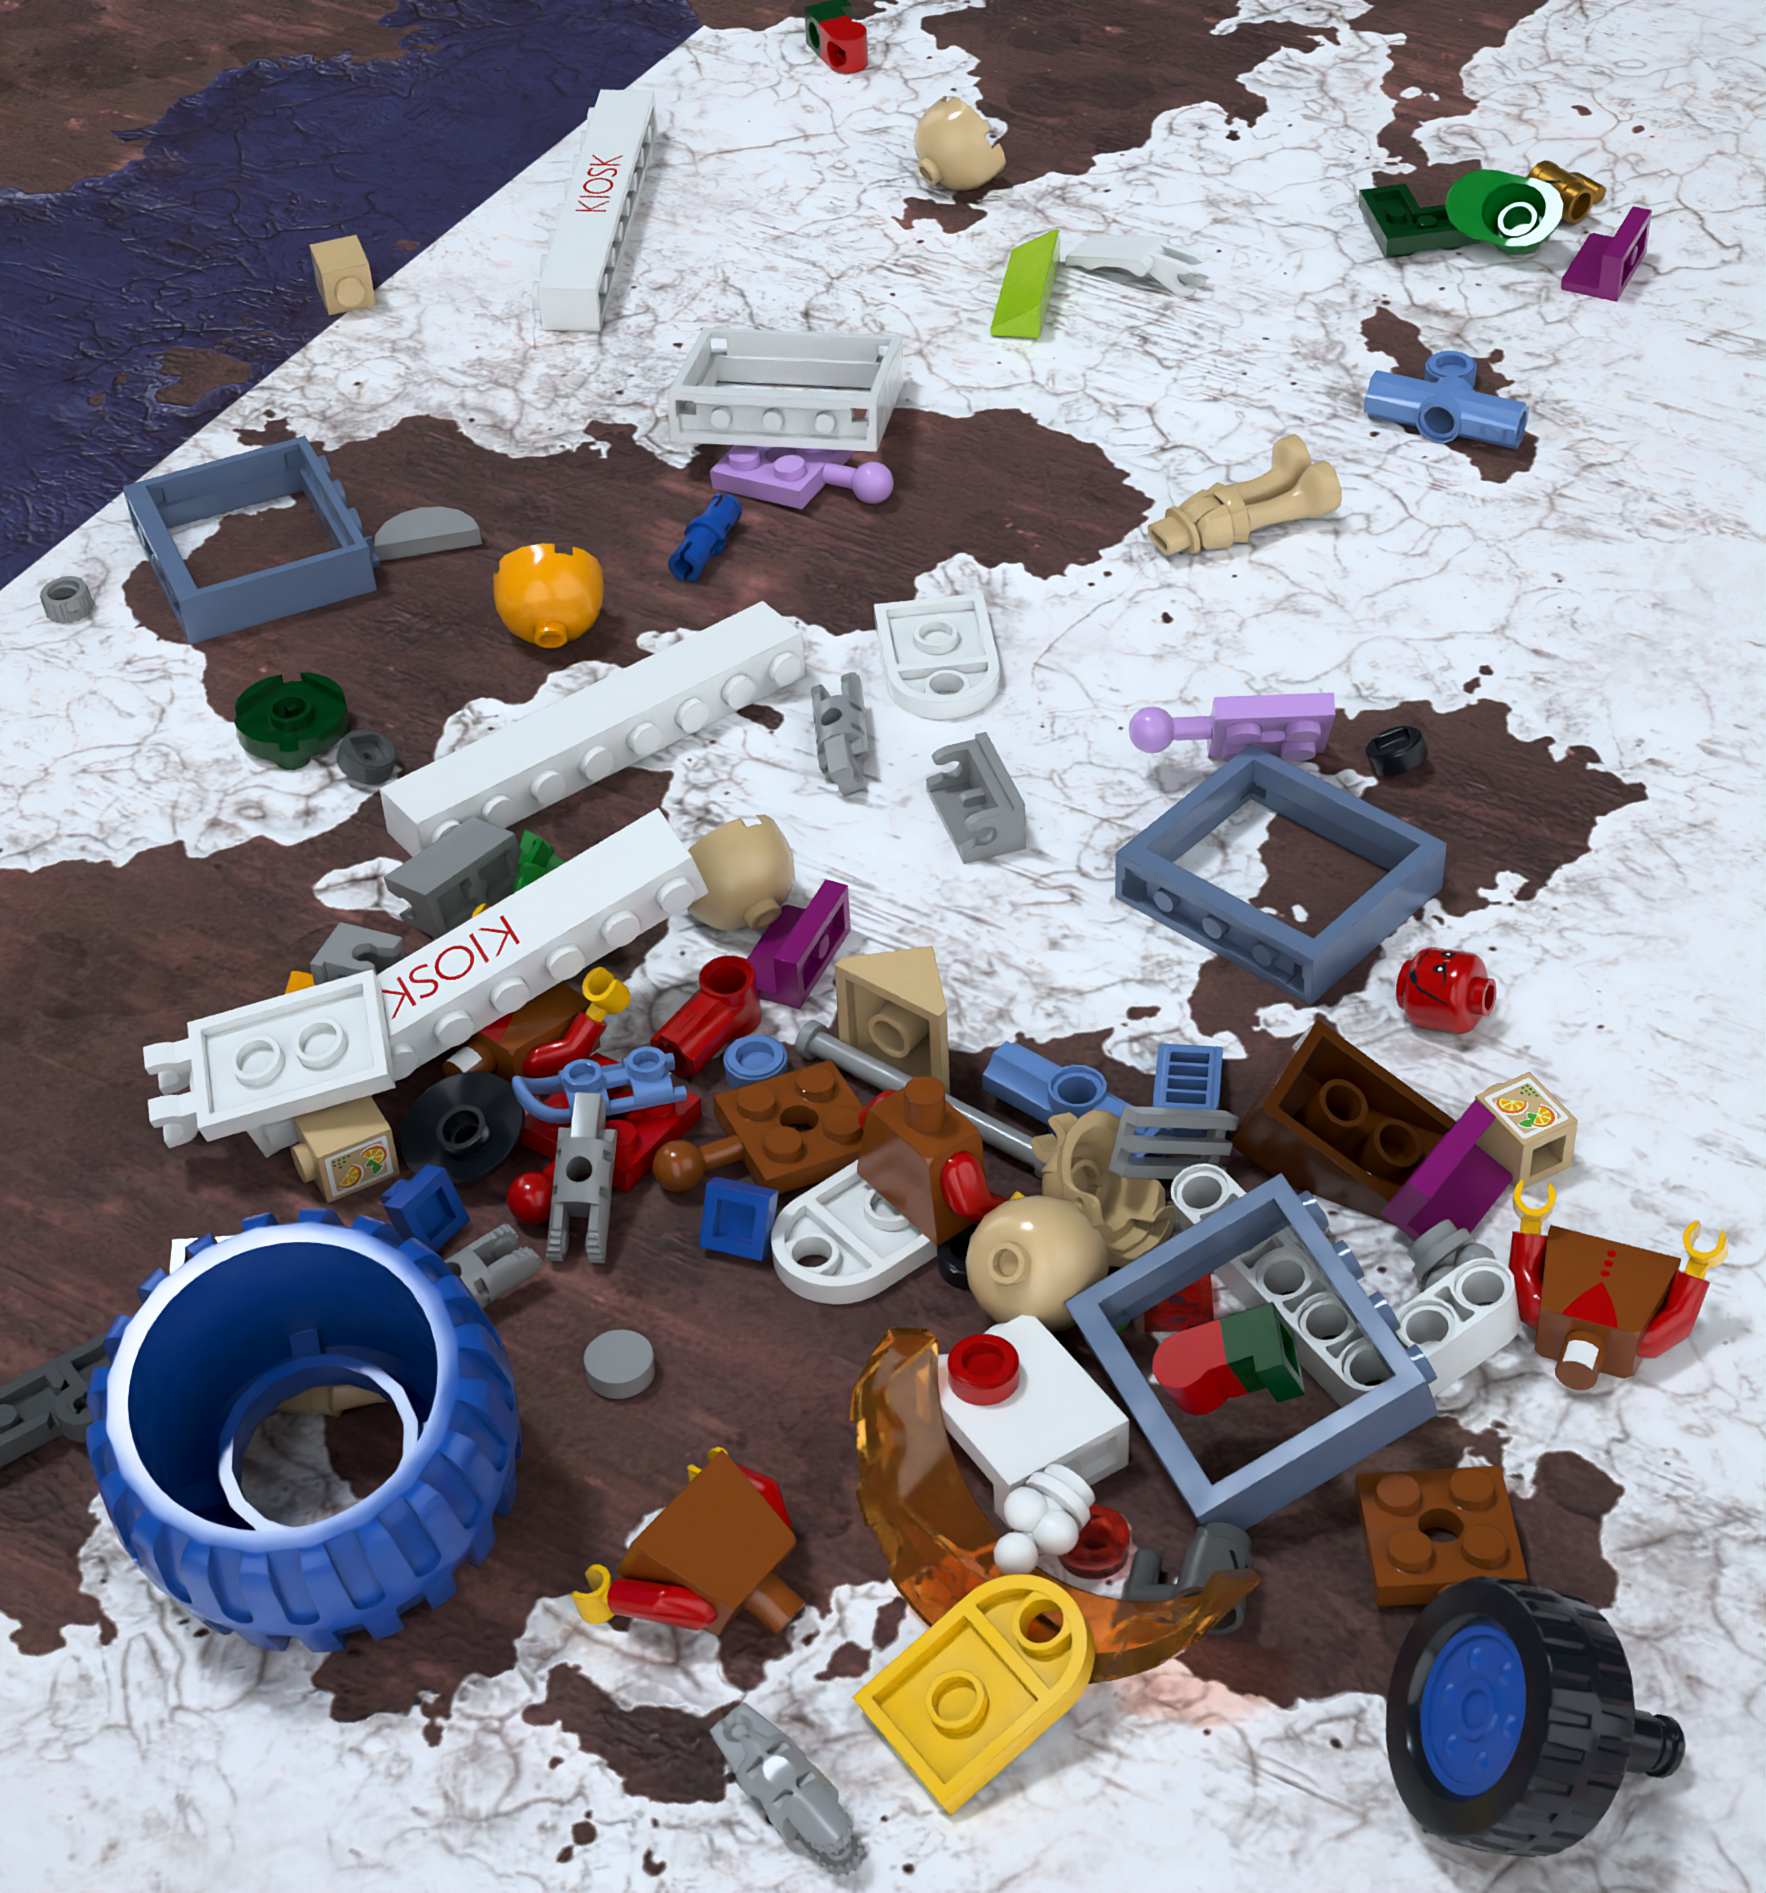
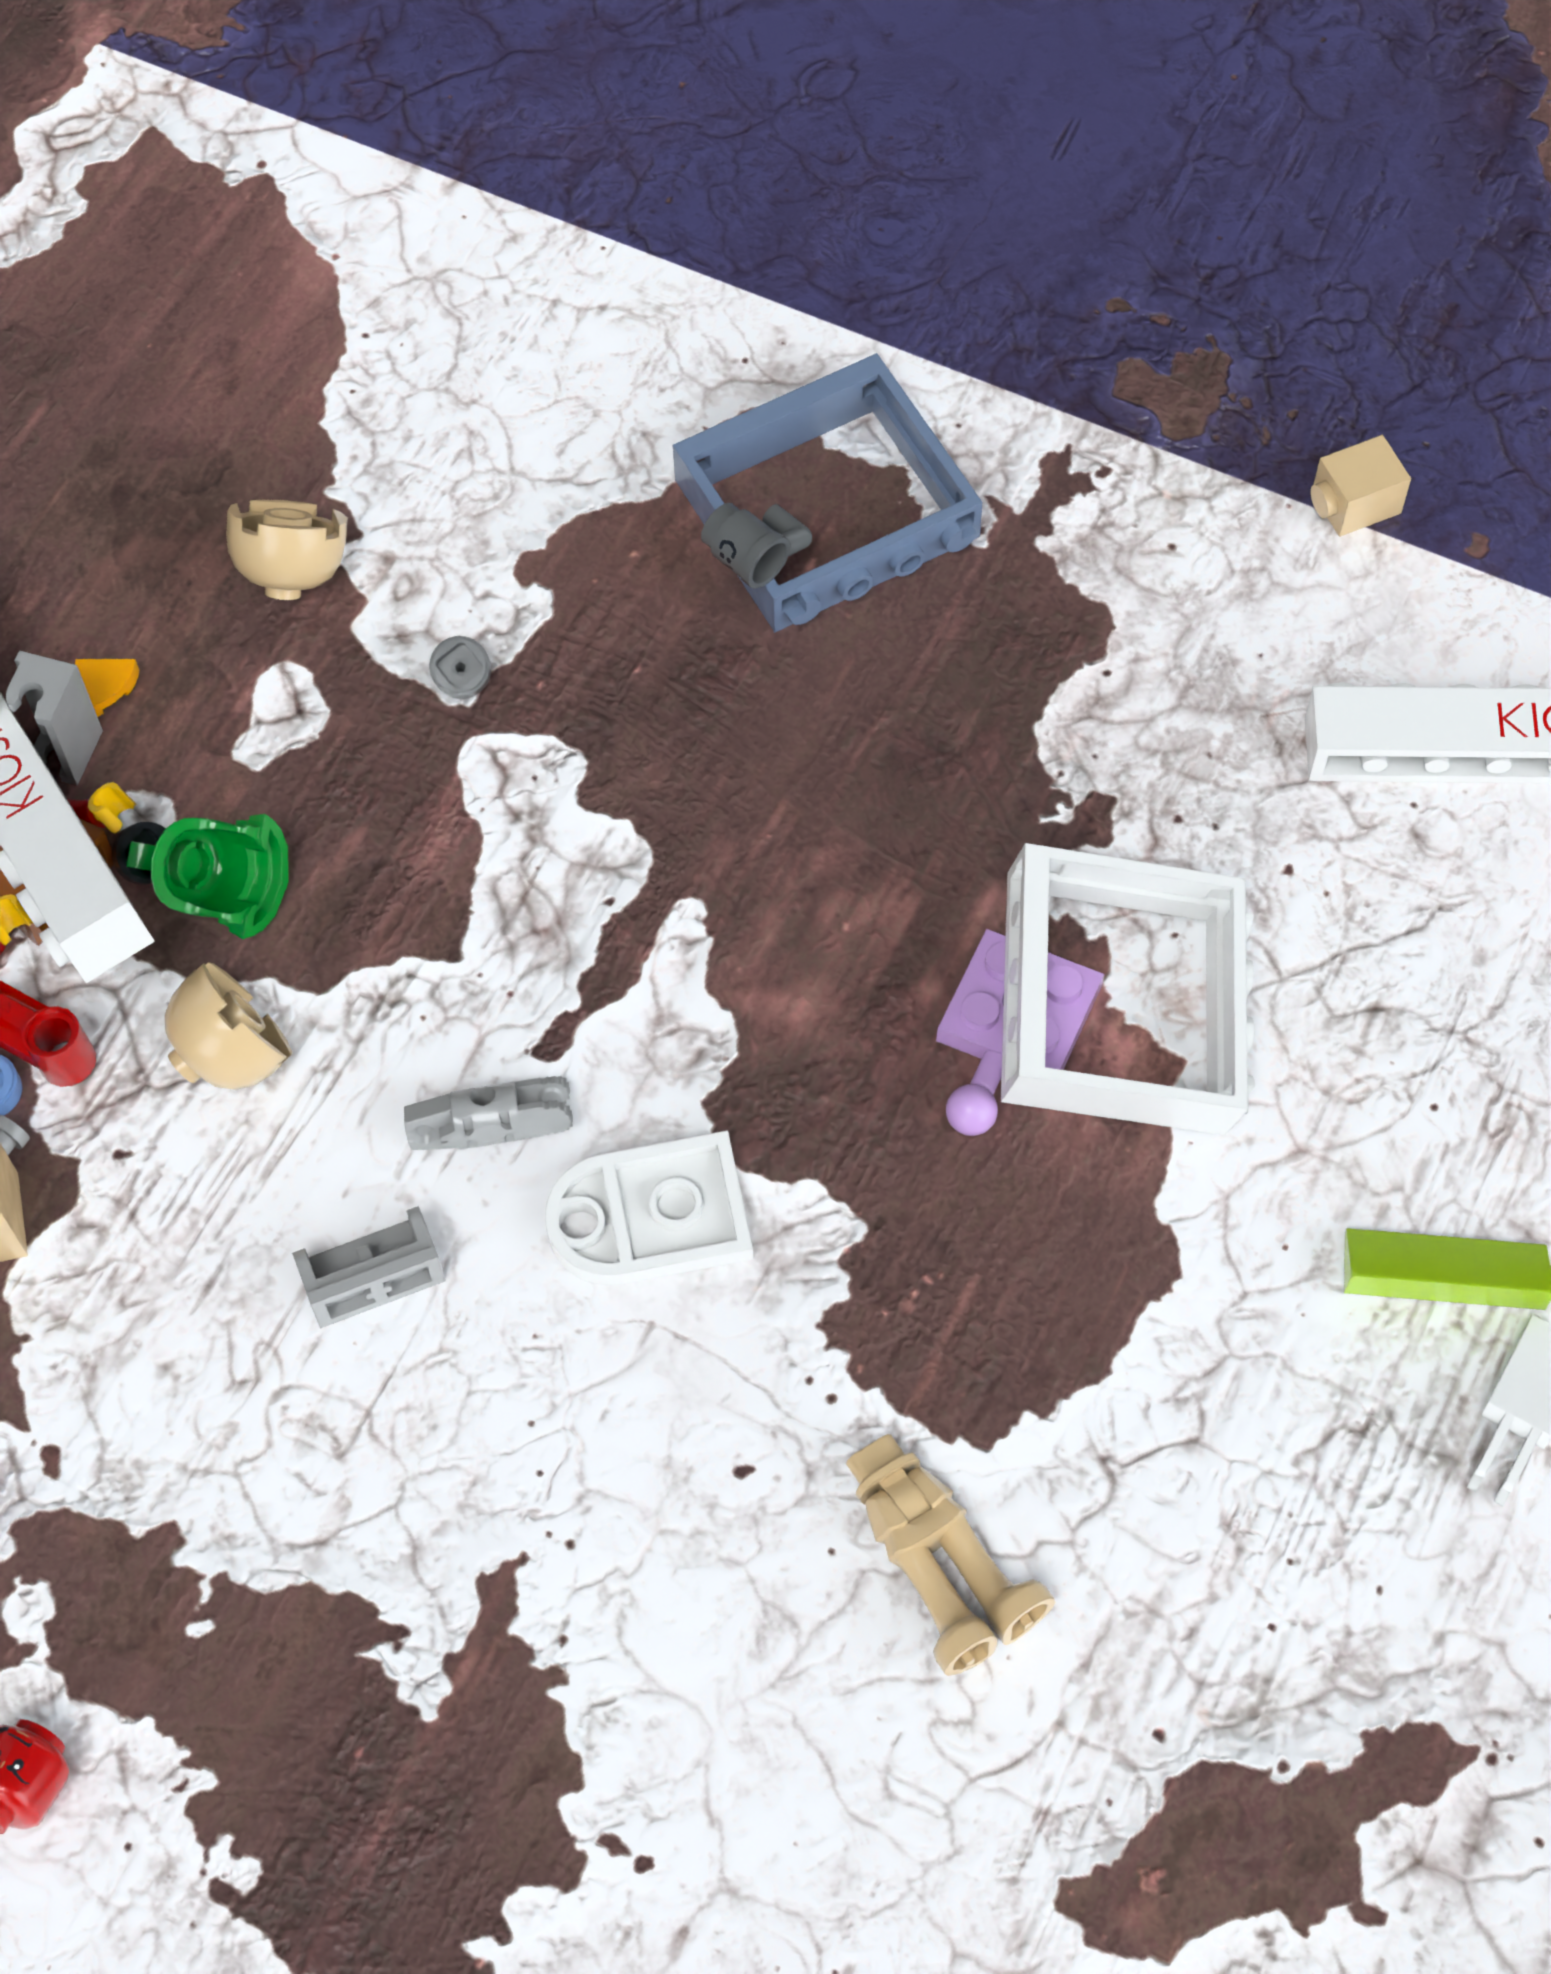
camera: 85 degrees right, 20 degrees up
light grey axle [40,576,94,624] -> none
dark green plate [234,672,351,770] -> none
light grey tile [374,506,482,562] -> none
white brick [379,601,806,857] -> none
light grey hinge [384,816,521,941] -> none
light orange cylinder [493,543,604,648] -> none
blue pin [668,493,742,582] -> none
magenta panel [746,879,851,1009] -> none
sand blue window [1115,743,1447,1006] -> none
lavender plate [1128,692,1336,763] -> none
medium blue piece [1364,370,1529,450] -> none
black tile [1365,726,1428,776] -> none
medium blue tile [1424,351,1477,387] -> none
none -> tan cylinder [226,500,348,600]
none -> dark grey piece [701,503,812,589]

